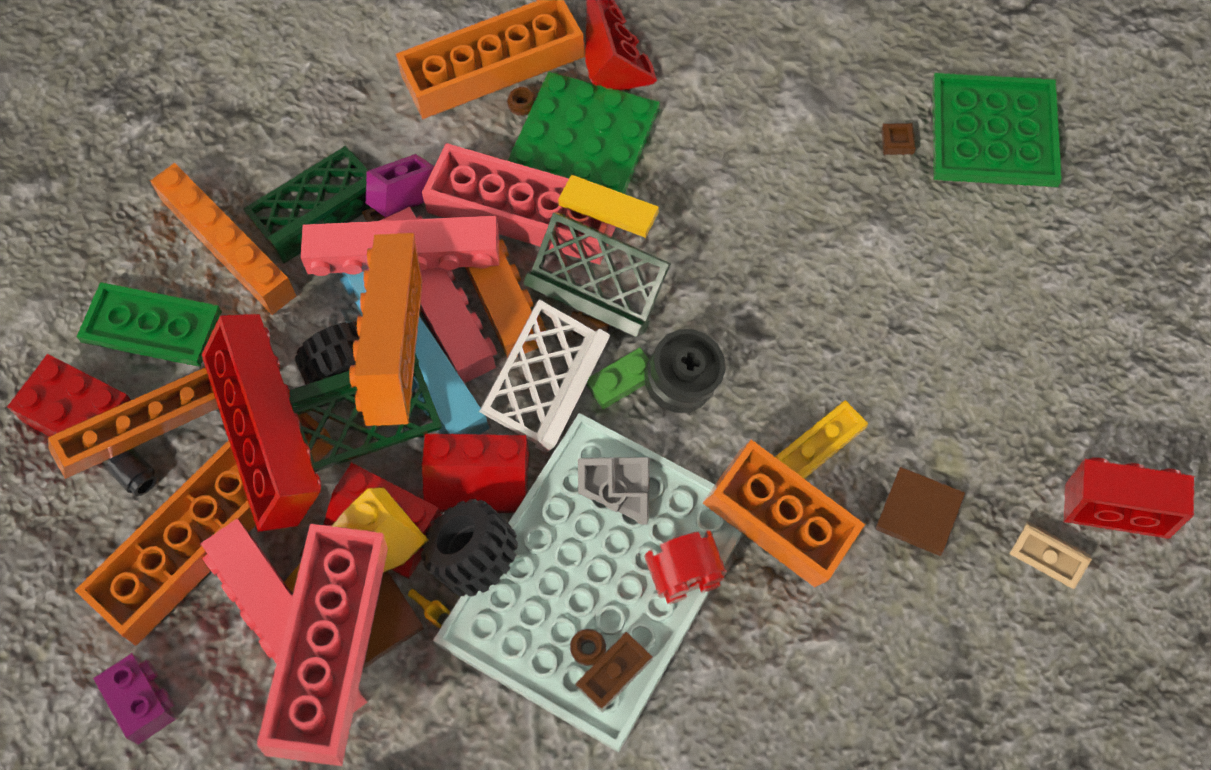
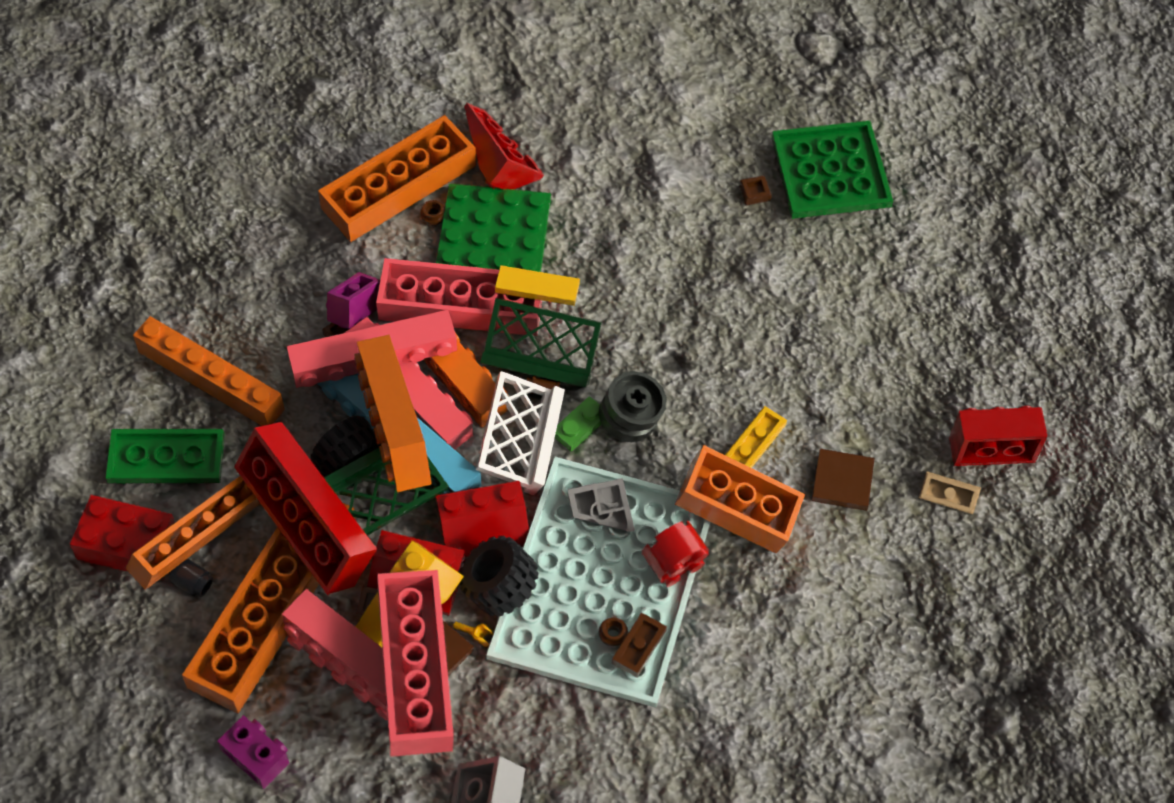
camera: 20 degrees left, 5 degrees down
dark green fence [243,145,371,264] -> none

